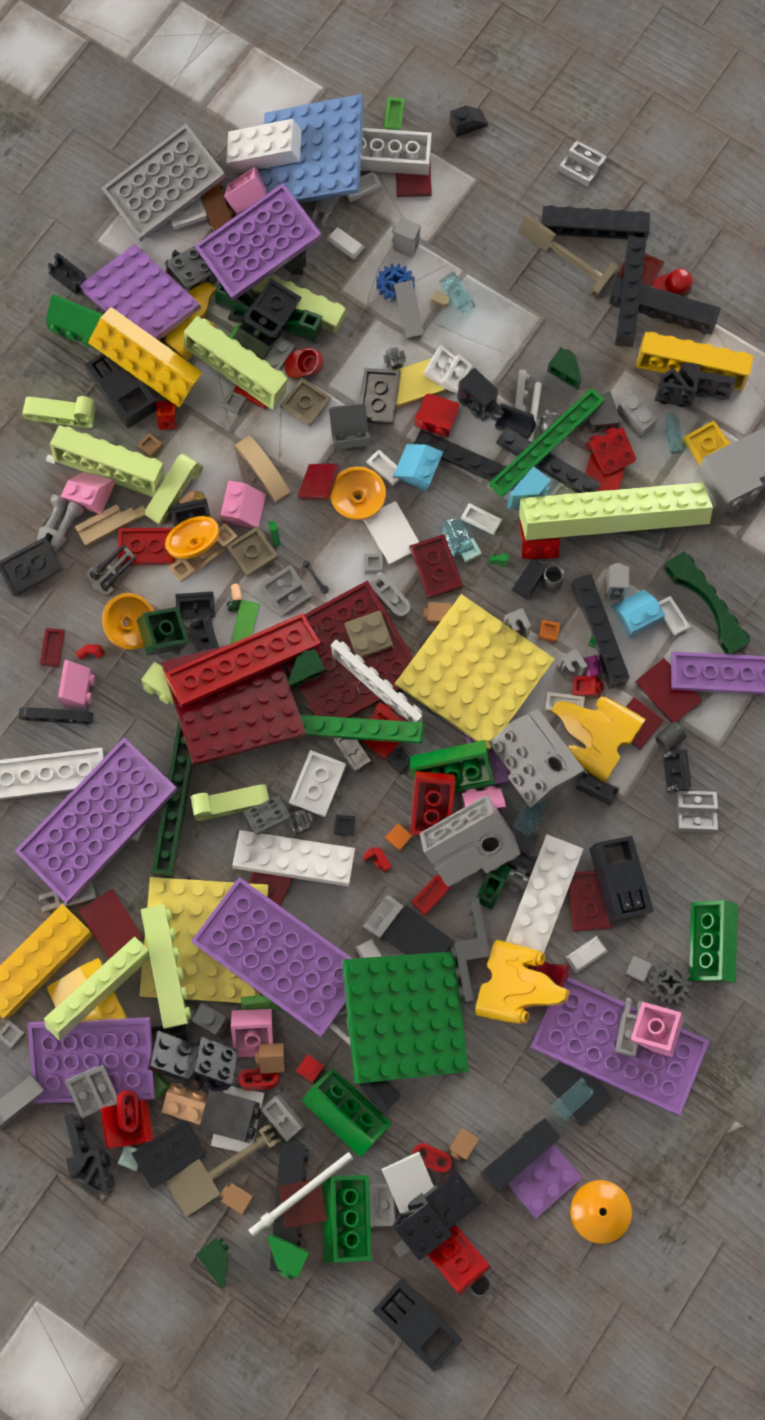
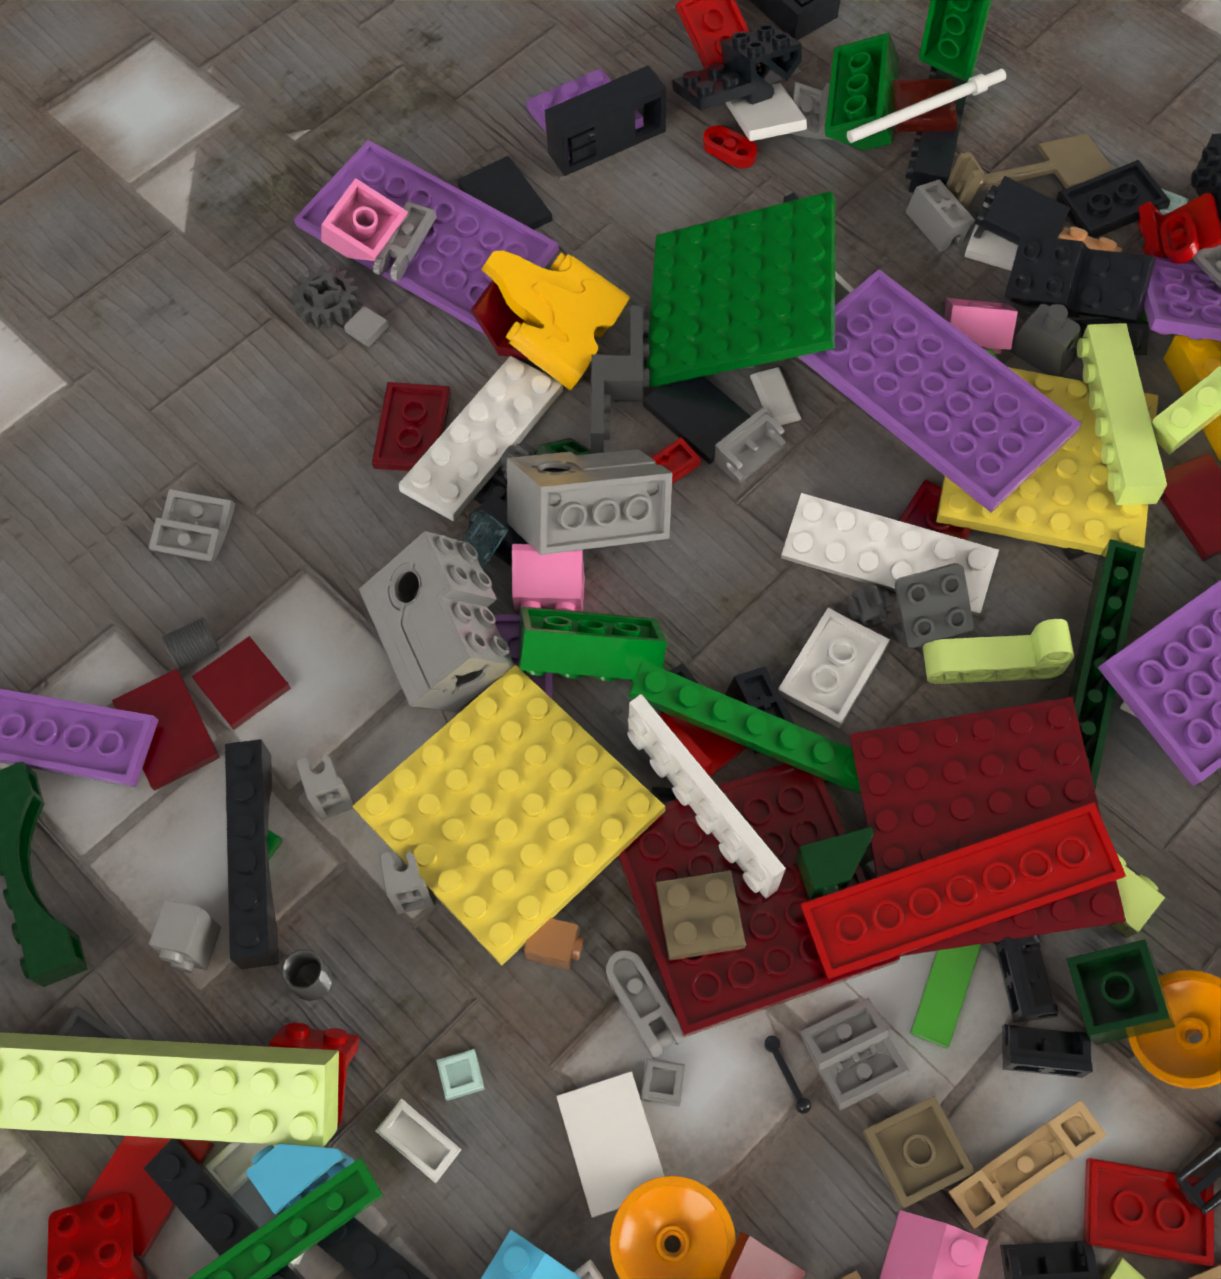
camera: 165 degrees left, 10 degrees down
light orange dish [165,516,220,559] -> none
dark green slope [196,1238,230,1288] -> none
medium nougat brick [220,1183,254,1215] -> none
arm [227,584,242,612] -> none
red plate [238,1068,279,1091] -> none
medium nougat brick [255,1043,285,1073] -> none
green tile [268,521,281,547] -> none
red brick [296,1054,325,1084] -> none
green slope [301,1068,392,1157] -> none
black tile [334,815,355,837] -> none
red bracket [363,846,392,873] -> none
orange tile [385,824,412,851] -> none
dark red tile [409,534,463,599] -> none
red brick [410,771,455,835] -> none
clear light blue slope [440,519,474,556] -> none
medium nougat brick [448,1128,479,1161] -> none
green tile [489,554,510,568] -> none
black panel [512,559,549,600] -> none
orange tile [538,619,561,643] -> none
white tile [545,692,585,711] -> none
clear light blue hinge [550,1078,594,1121] -> none
yellow rock [551,696,646,783] -> none
white tile [565,936,608,974] -> none
light orange dish [570,1180,632,1244] -> none
red bracket [573,675,604,699] -> none
black hinge [576,771,620,806] -> none
magenta plate [584,655,601,676] -> none
black piece [589,836,654,924] -> none
medium azure slope [611,589,665,639] -> none
white tile [658,596,690,636] -> none
black hinge [663,749,691,792] -> none
green slope [689,900,738,984] -> none

